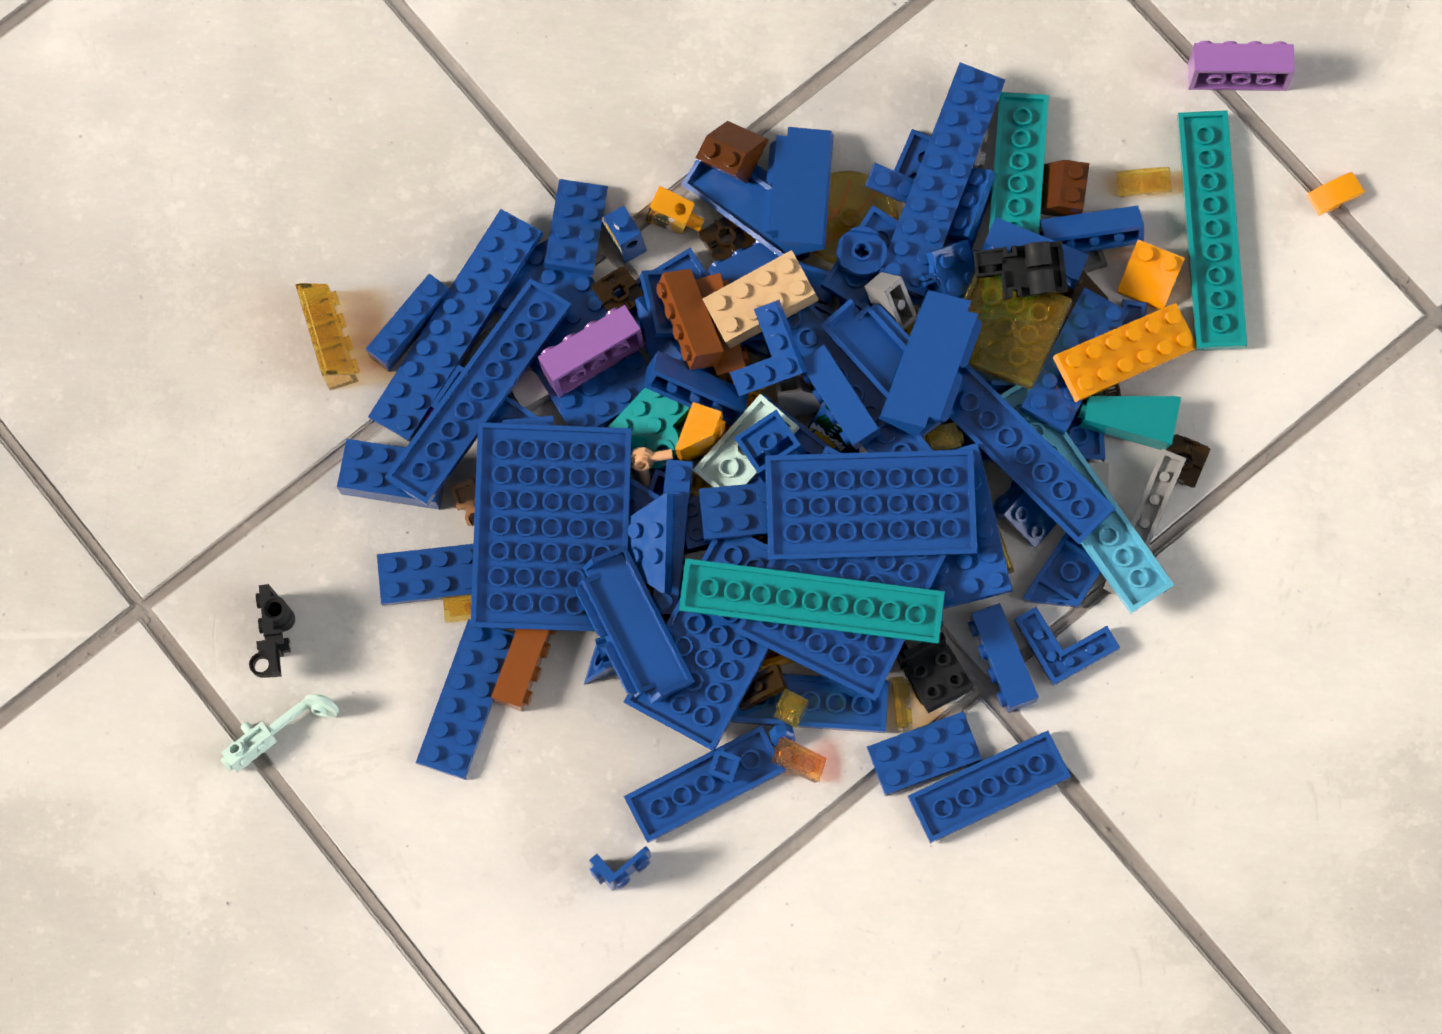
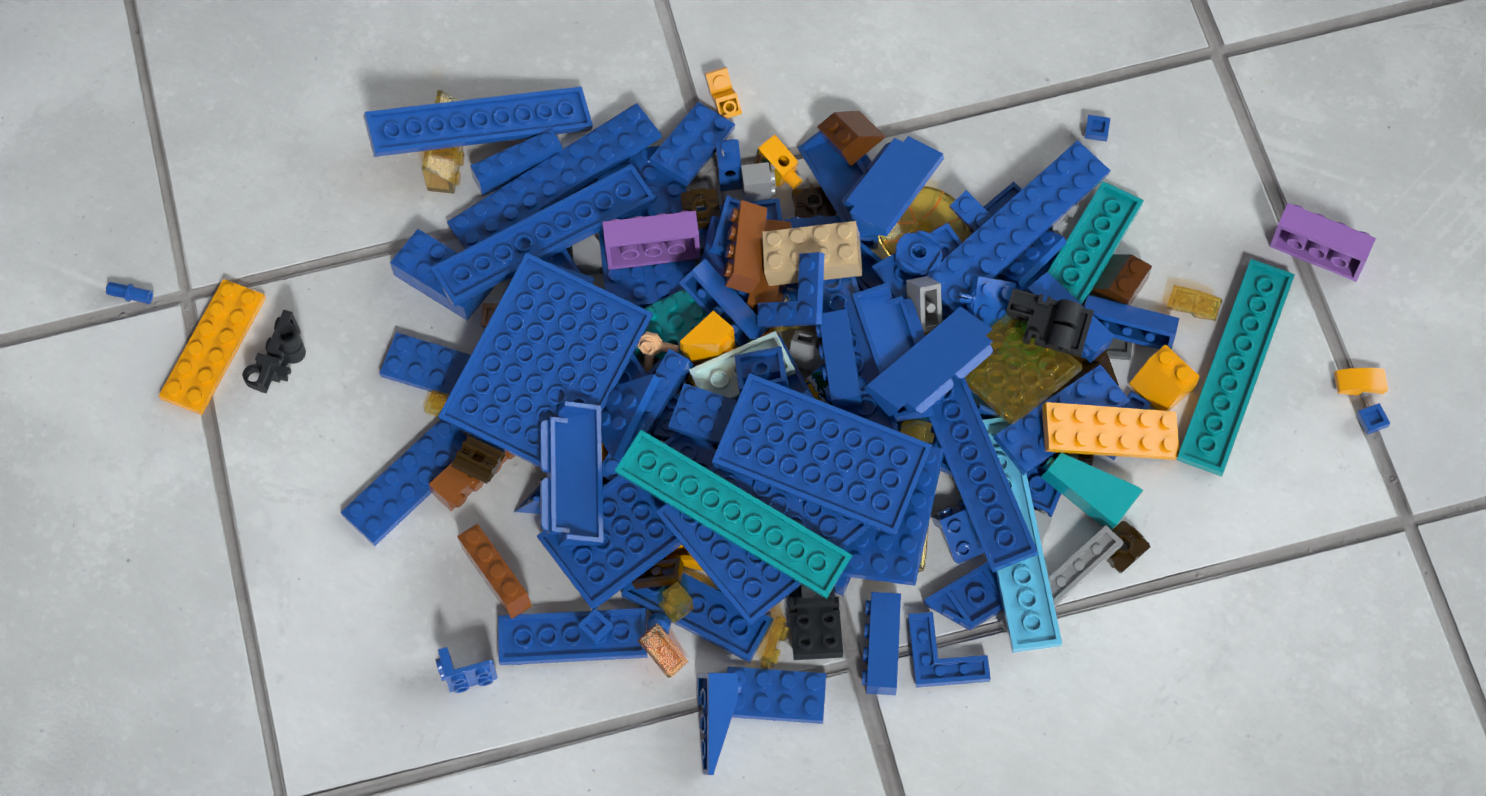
camera: 20 degrees right, 10 degrees down
light aqua piece [220,694,339,772] -> none
blue plate [908,730,1071,844] -> none
none -> blue axle [106,282,153,305]
none -> light orange plate [159,279,266,415]
none -> blue plate [363,86,593,157]
none -> dark brown piece [451,435,506,484]
none -> dark orange brick [457,523,532,619]
none -> blue wedge [697,673,742,775]
none -> light orange slope [704,67,742,119]
none -> light grey brick [741,162,776,202]
none -> blue plate [1085,115,1110,142]
none -> blue plate [1356,403,1390,435]

